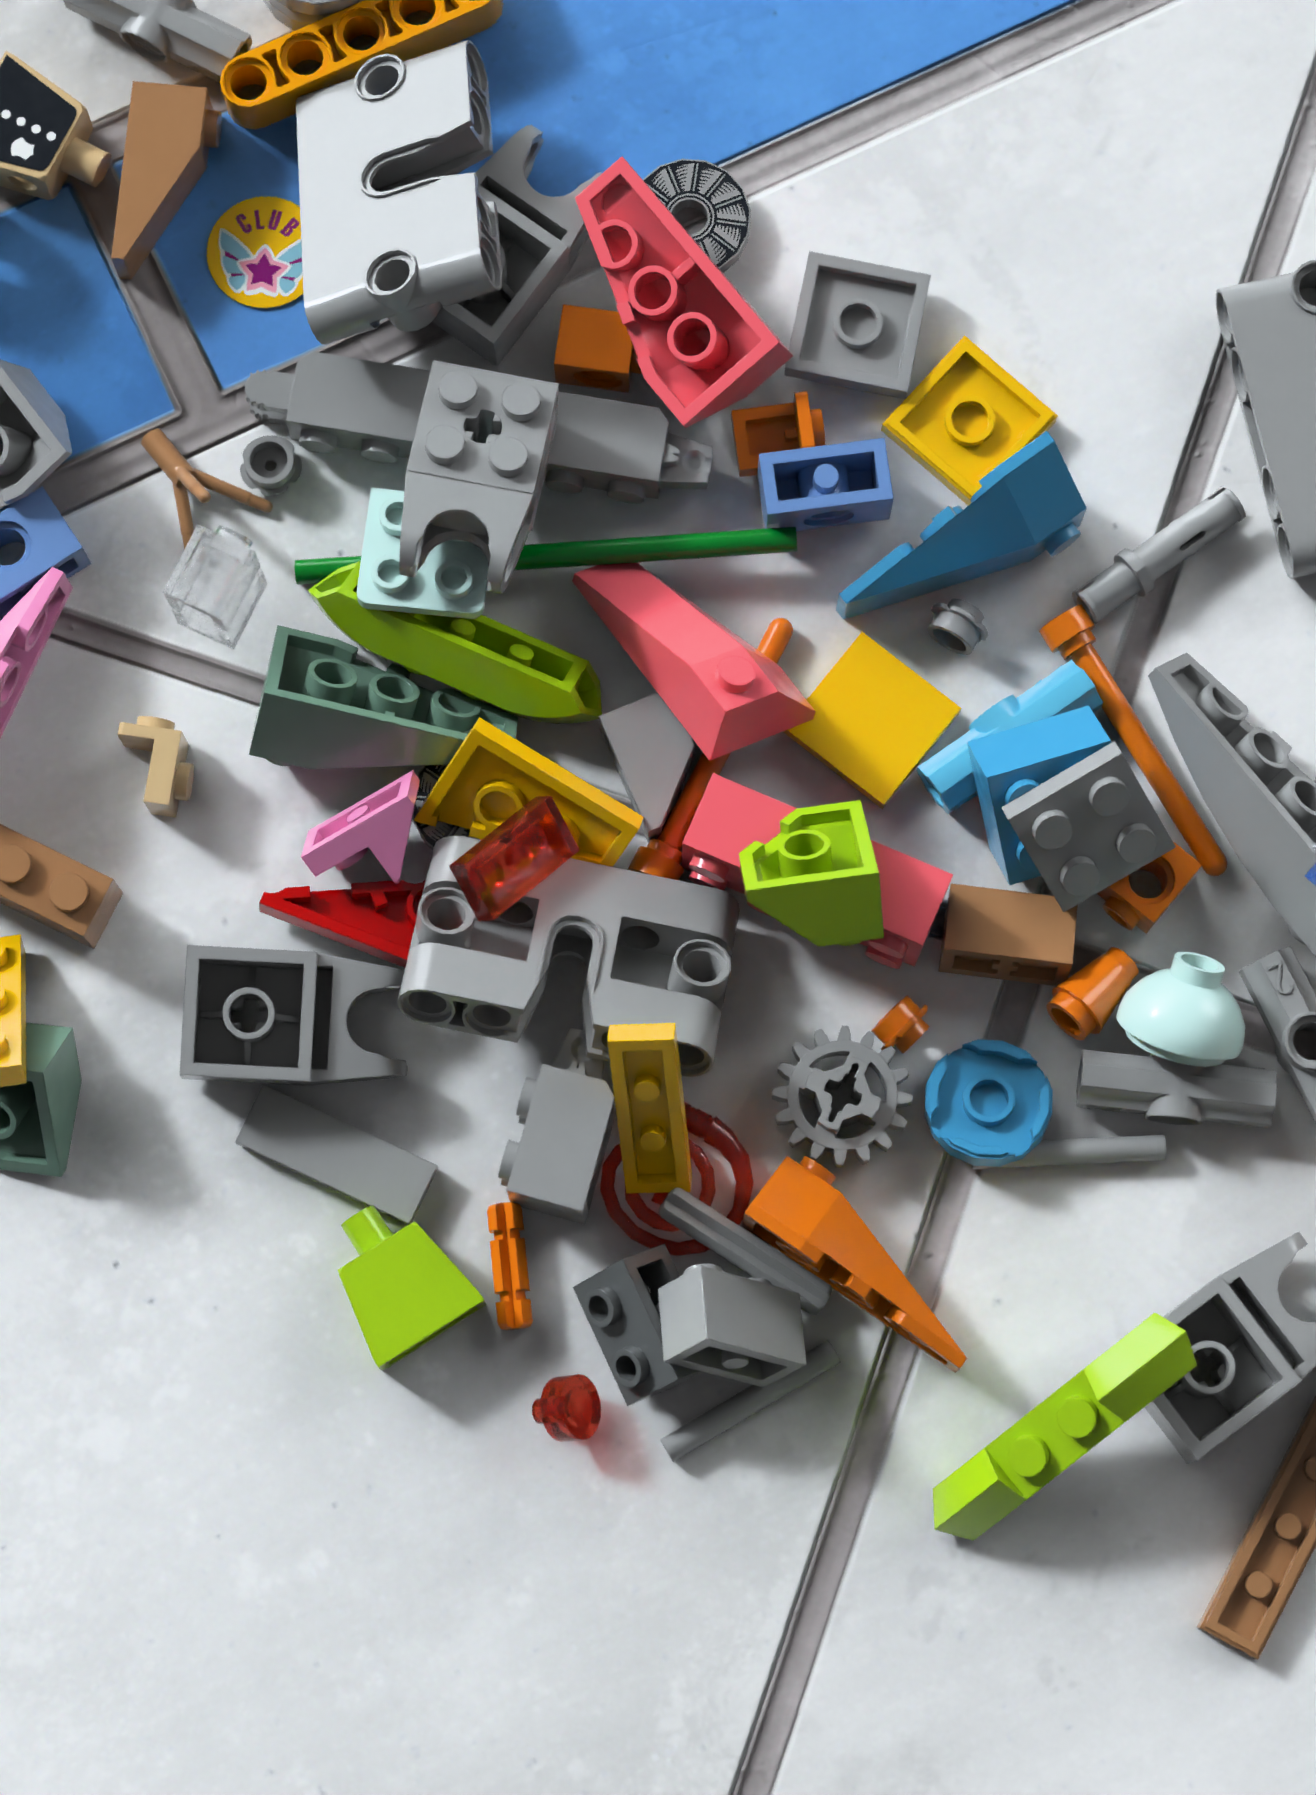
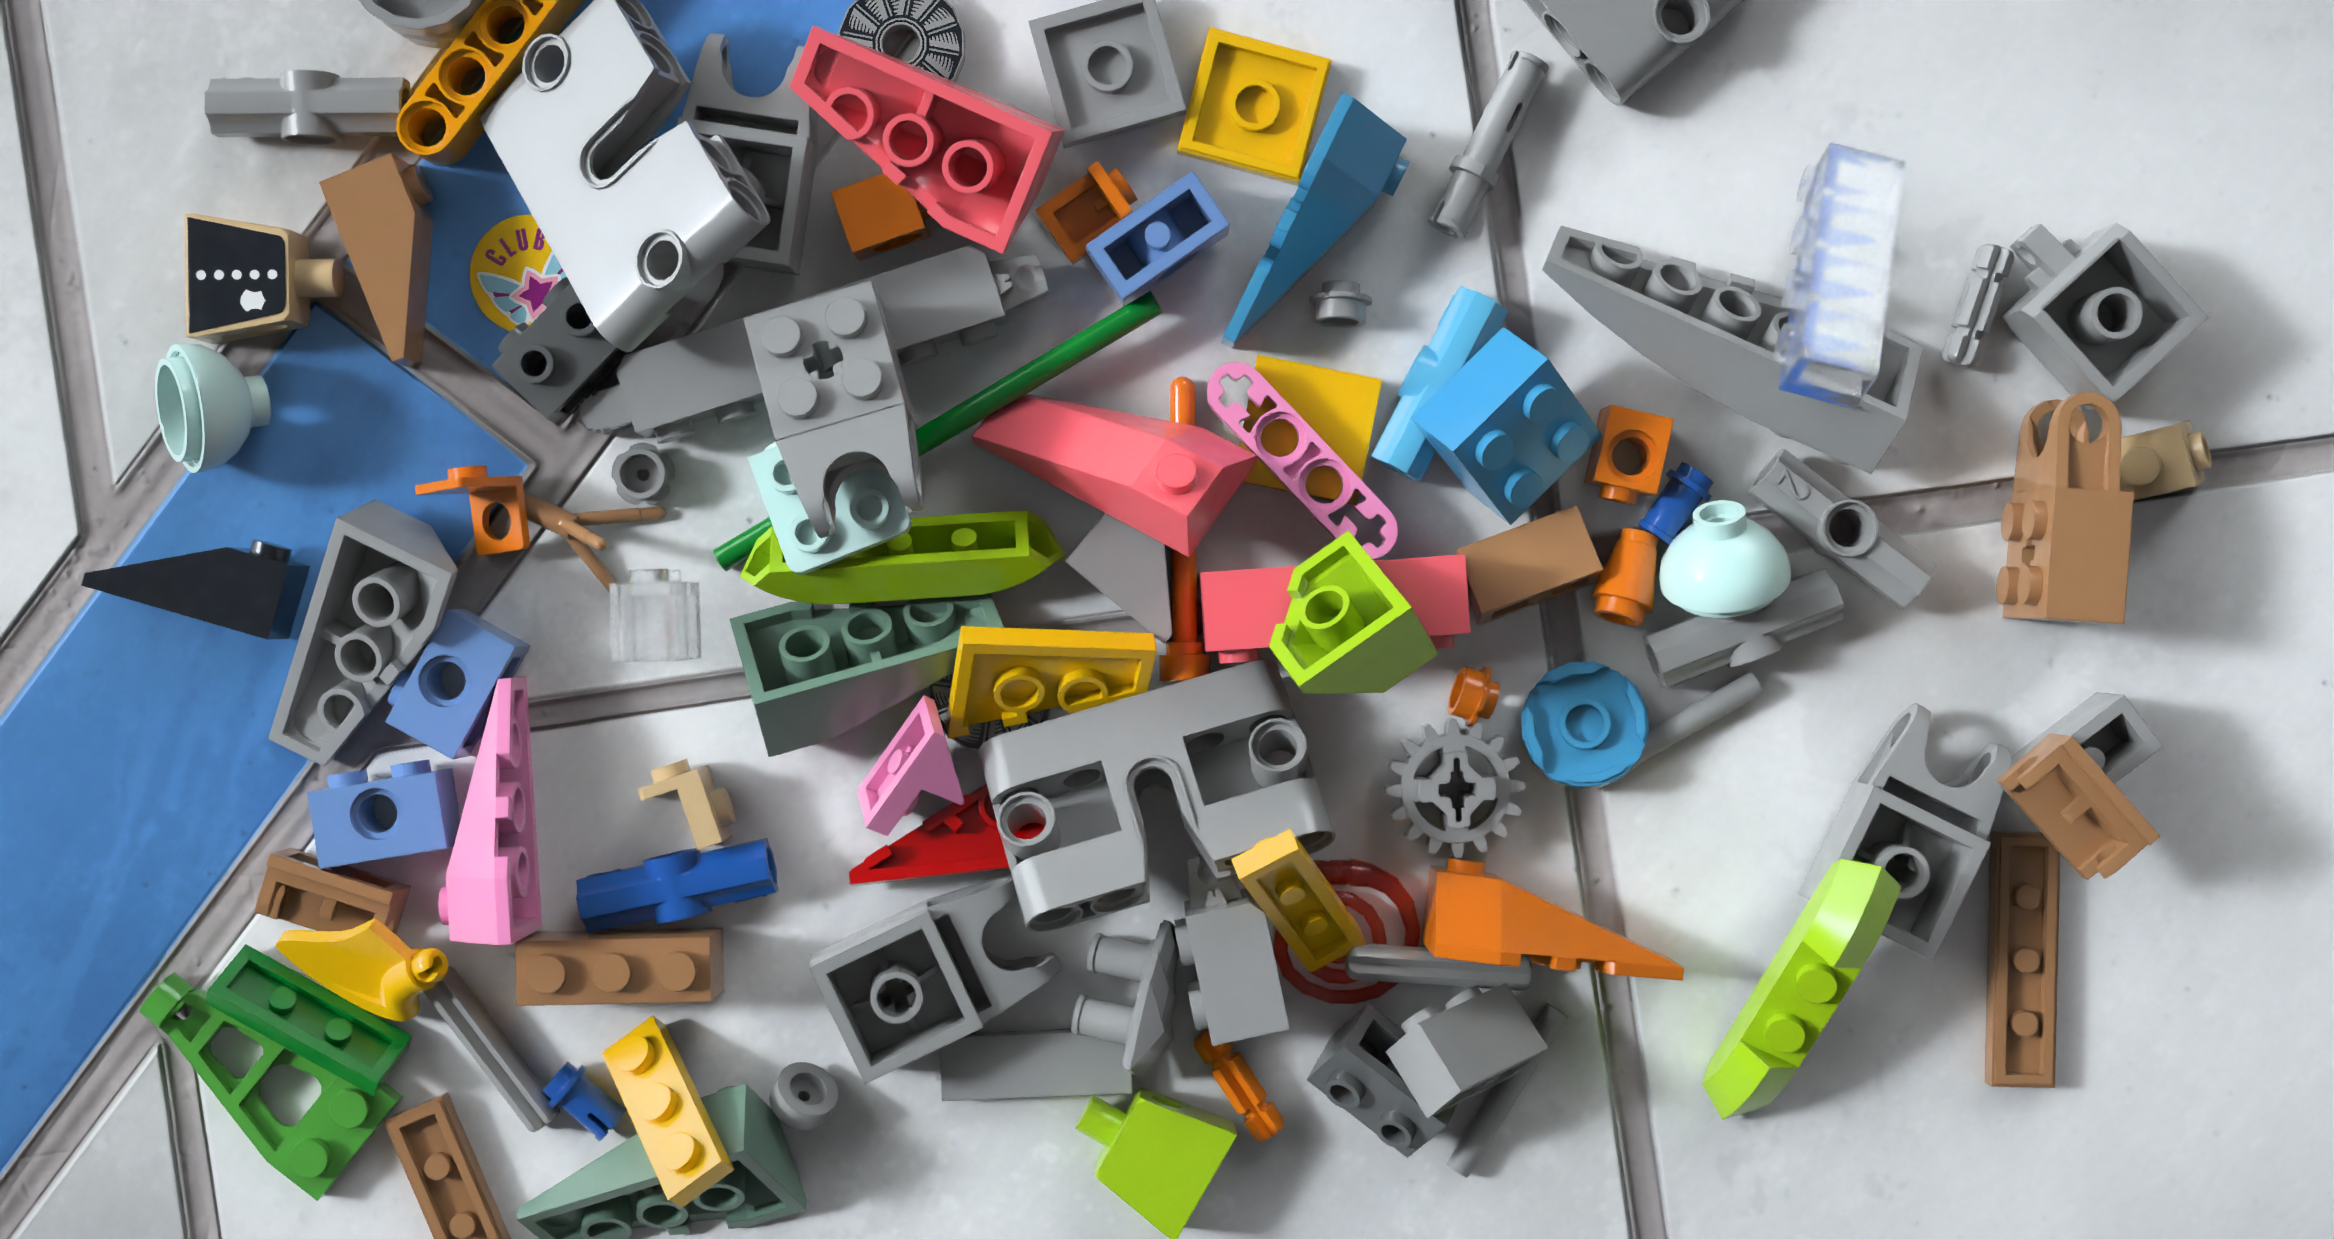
camera: 30 degrees left, 10 degrees up
clear red plate [449,796,580,921] -> none
clear red tile [532,1374,601,1442] -> none
light grey plate [1001,741,1176,912] -> none
orange piece [1039,604,1228,876] -> none
none -> orange bracket [415,465,530,556]
none -> dark grey brick [491,277,631,424]
none -> blue piece [576,838,779,933]
none -> light grey tile [769,1062,839,1130]
none -> light grey connector [1071,920,1179,1079]
none -> bright pink beam [1206,362,1398,559]
none -> blue pin [1638,462,1714,546]

